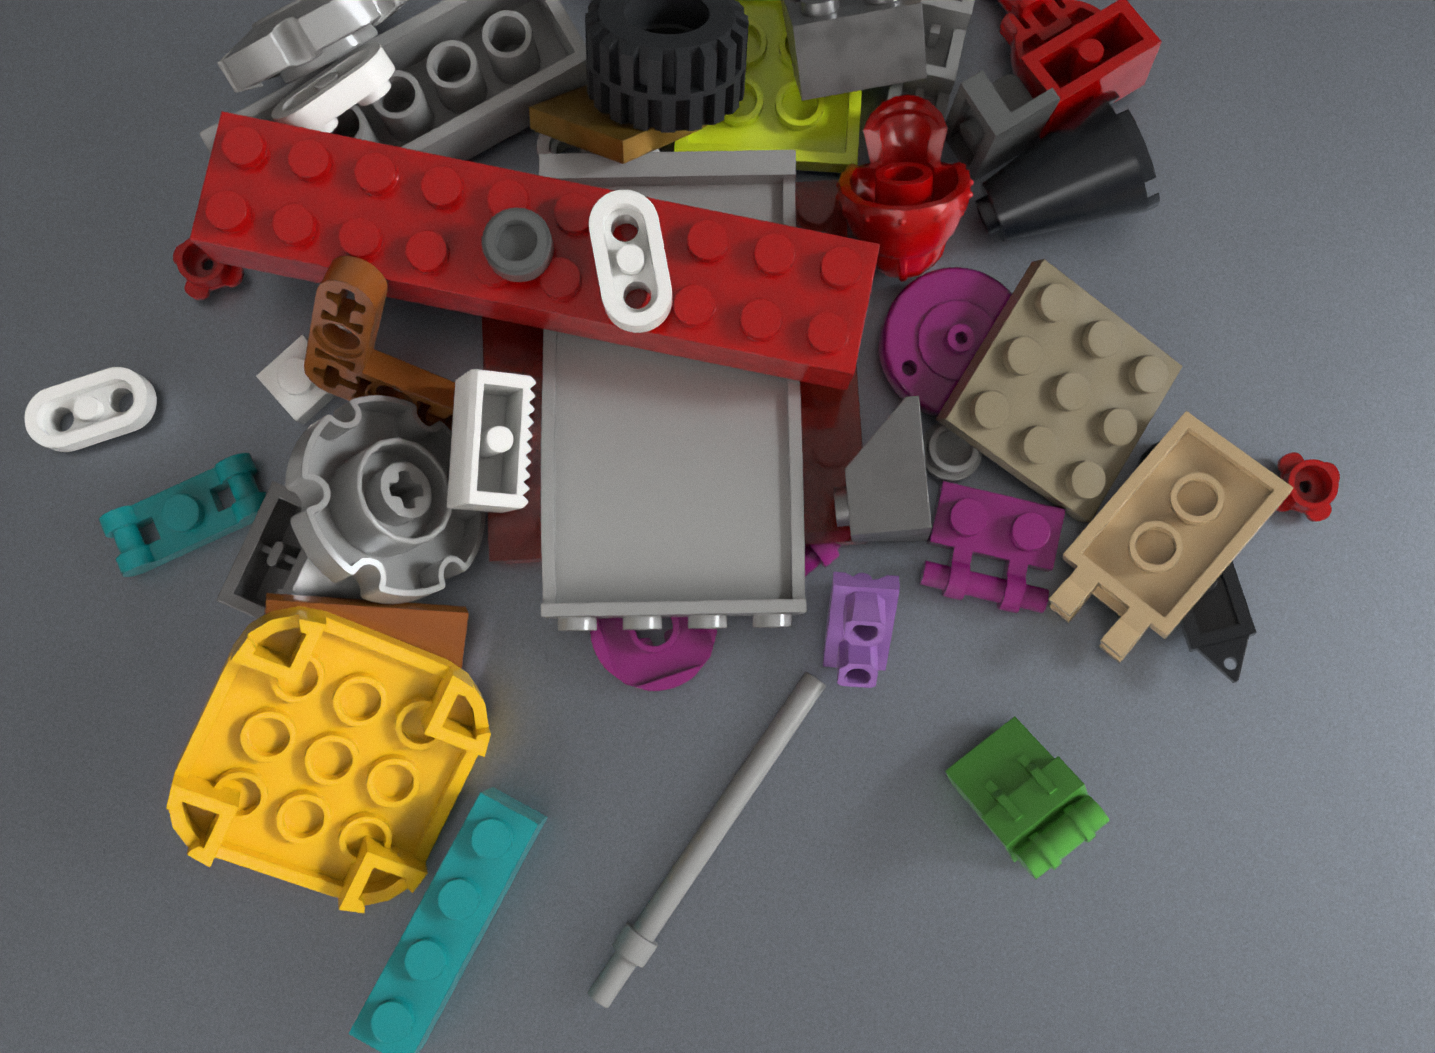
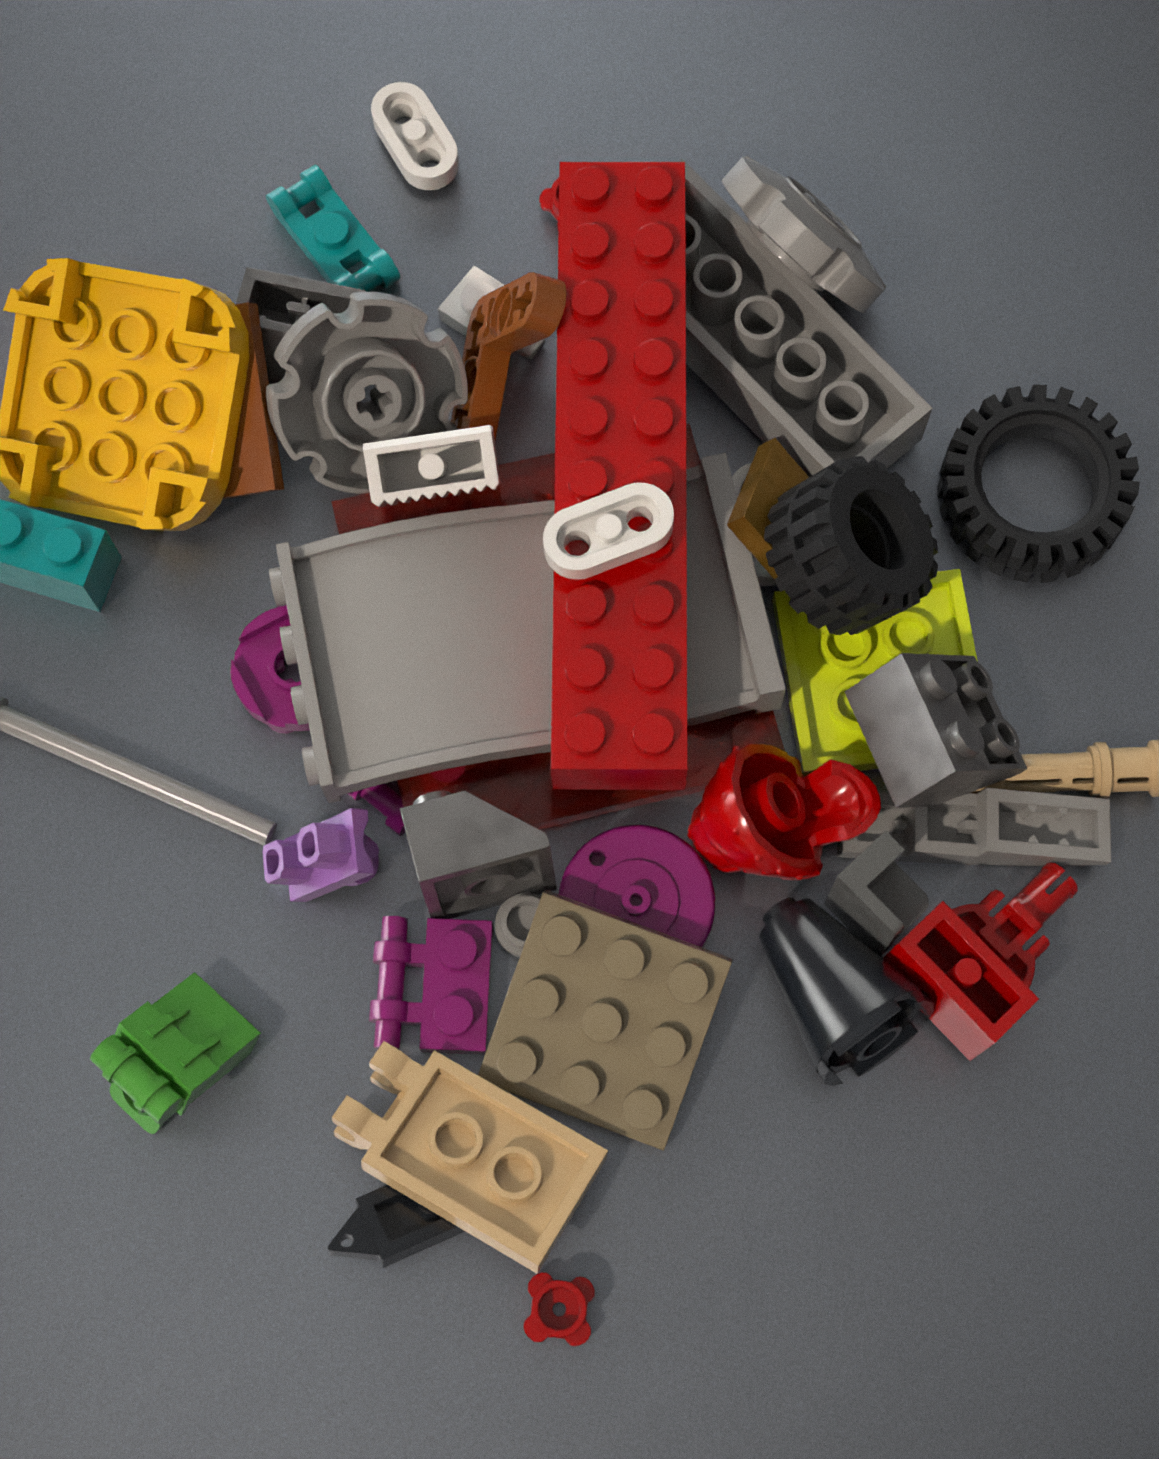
camera: 80 degrees right, 10 degrees down
white plate [271,42,395,133] -> none
dark grey tile [482,208,554,282] -> none

